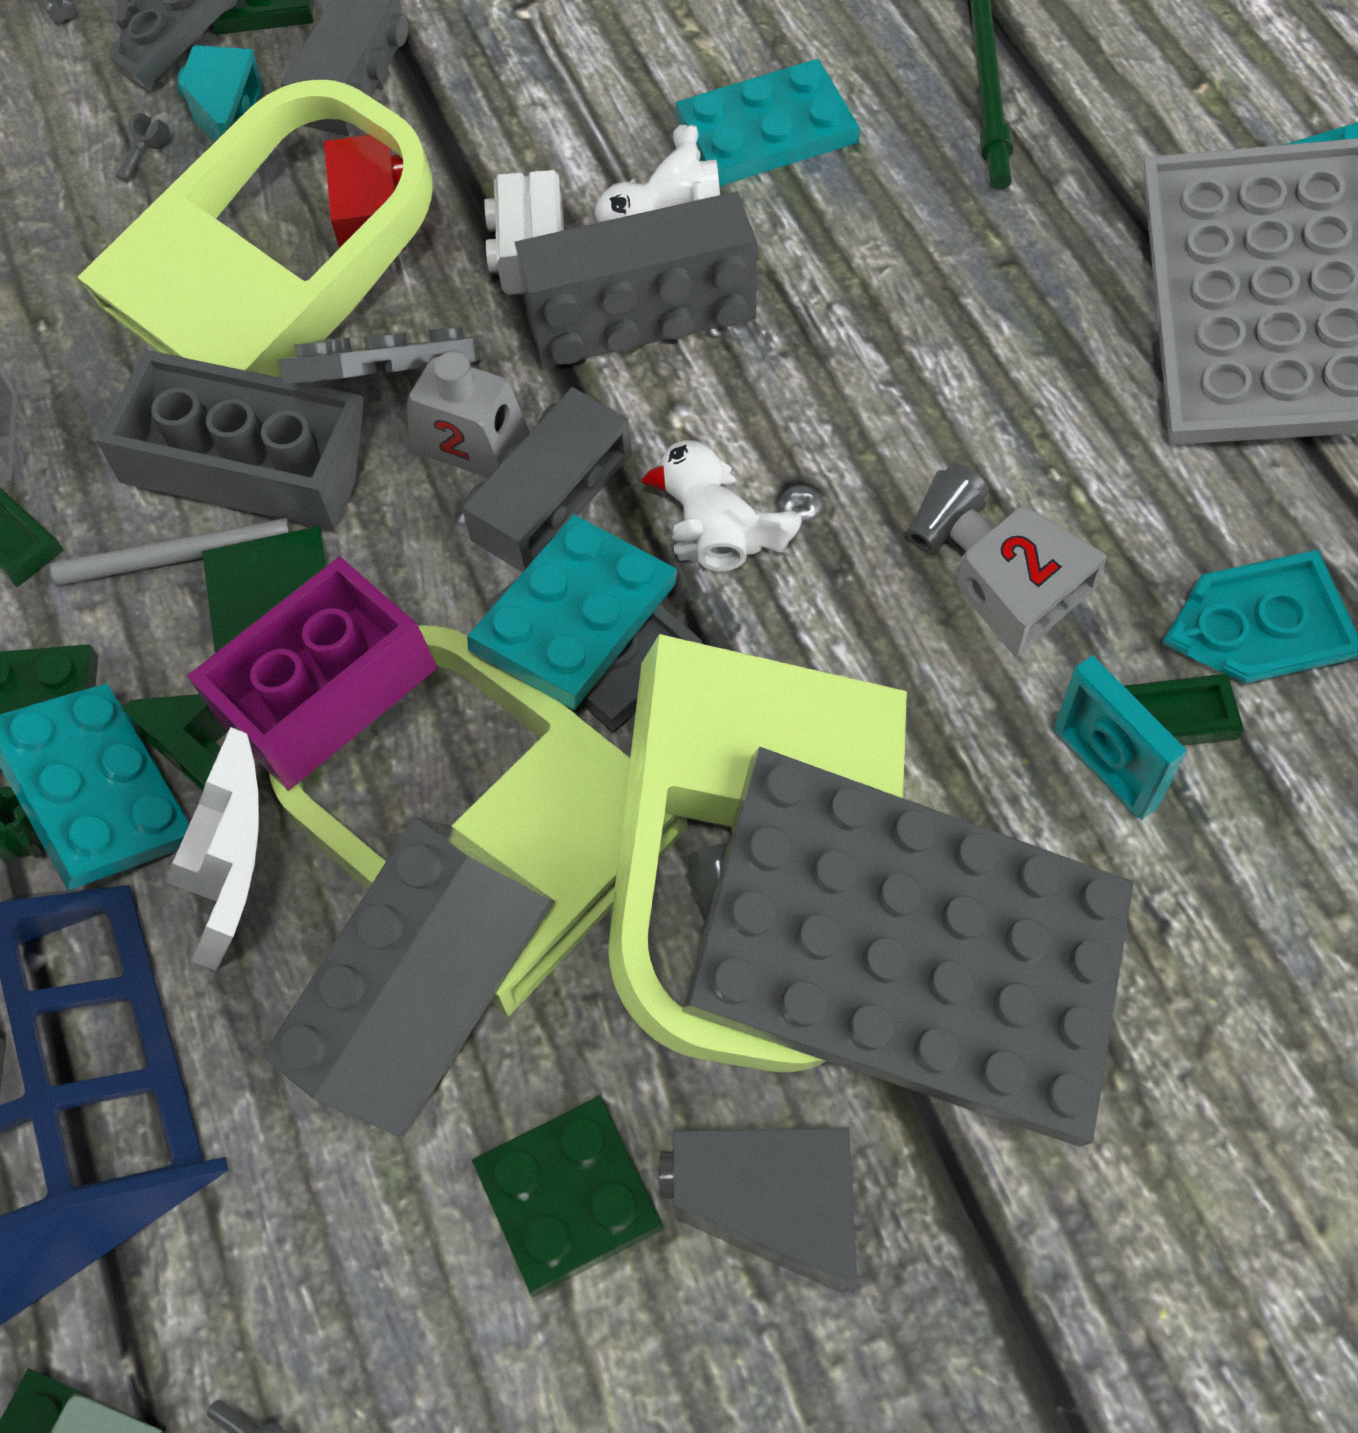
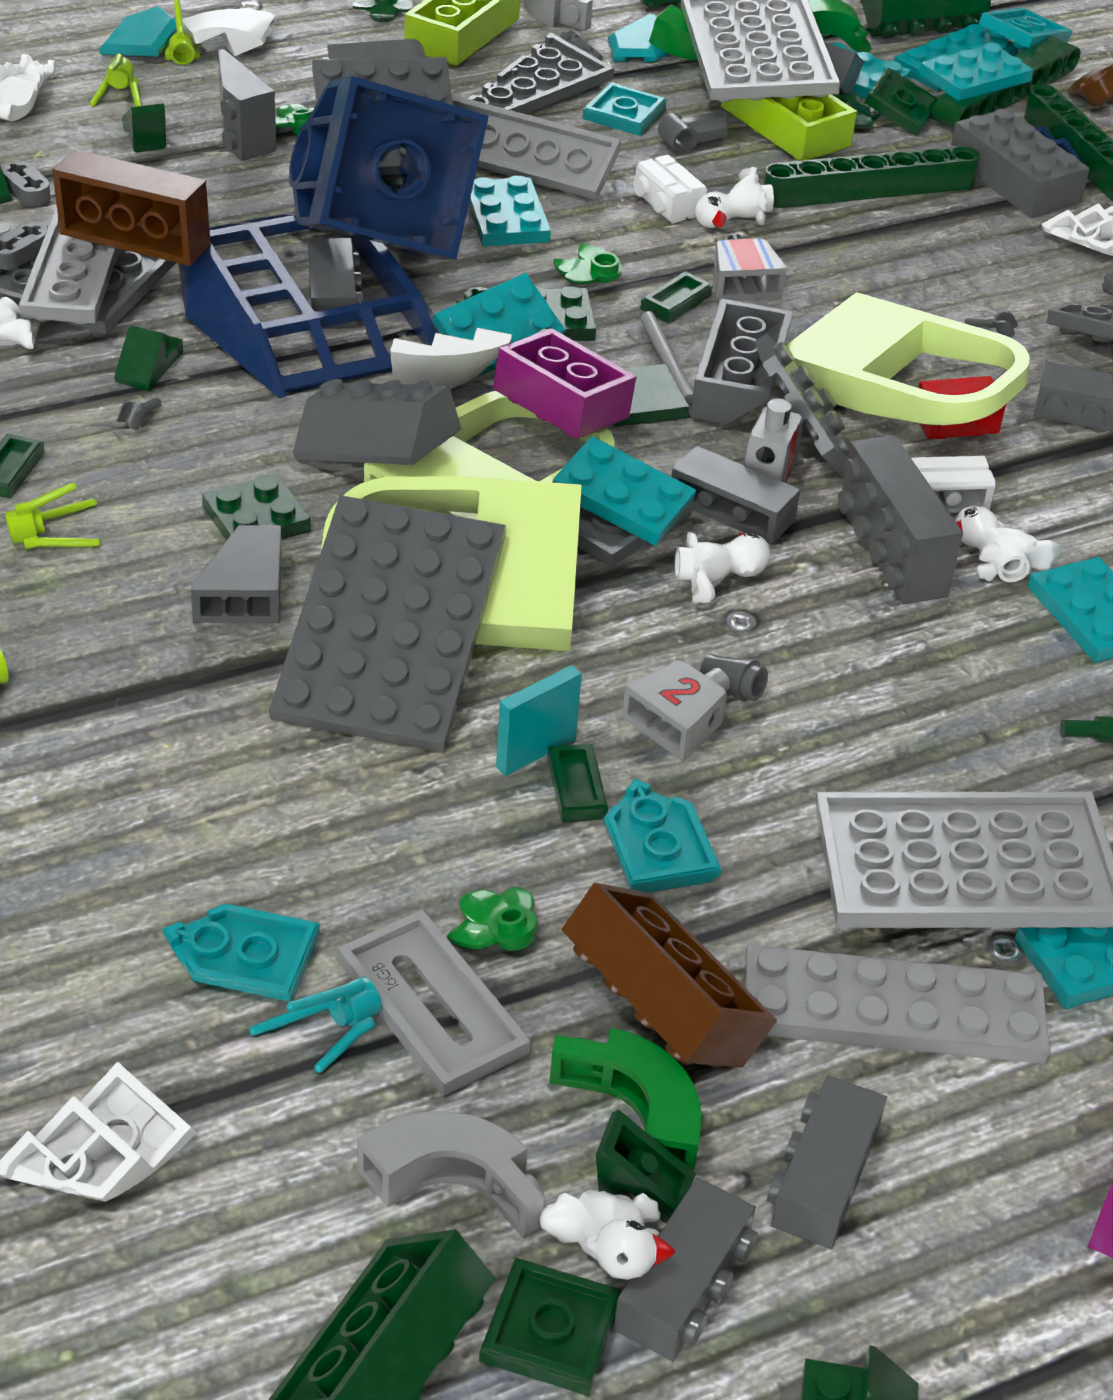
camera: 80 degrees right, 20 degrees down
teal slope [178,45,265,143] -> none

